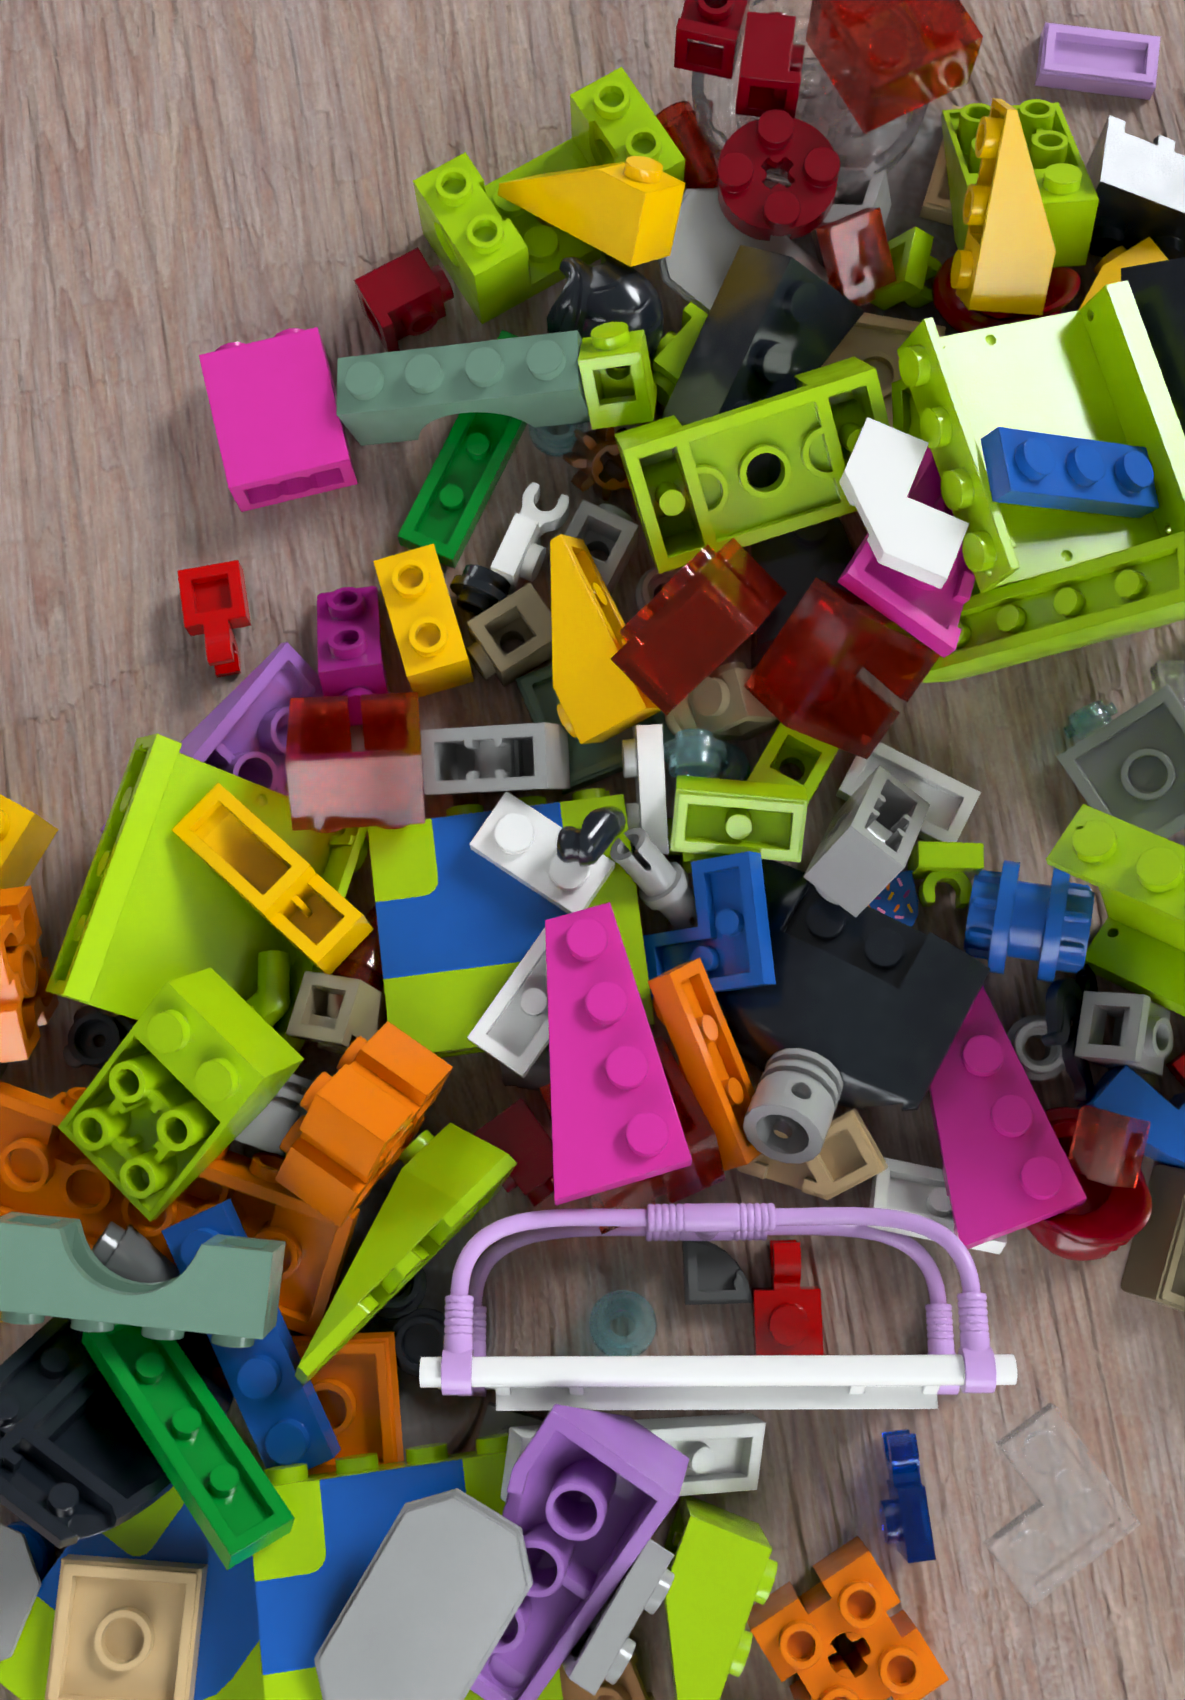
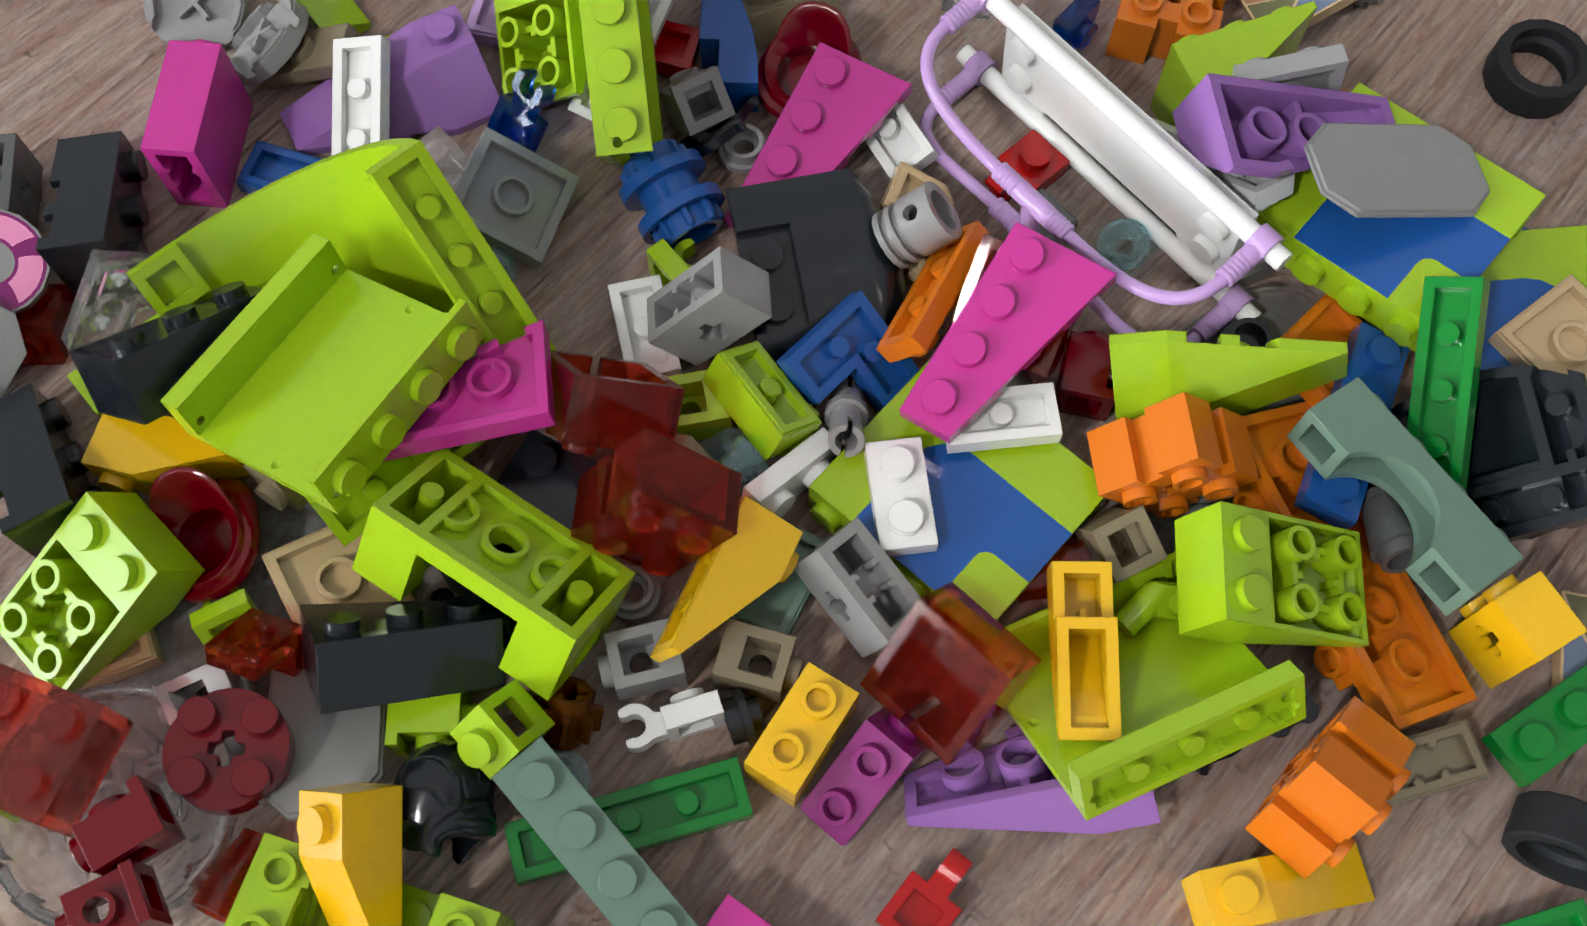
camera: 135 degrees left, 10 degrees down
black arm [557,806,626,867] -> none
white tile [839,417,969,589] -> none
yellow slope [951,98,1056,315] -> none
blue plate [980,427,1159,518] -> none
clear red bracket [1068,1105,1151,1189] -> none

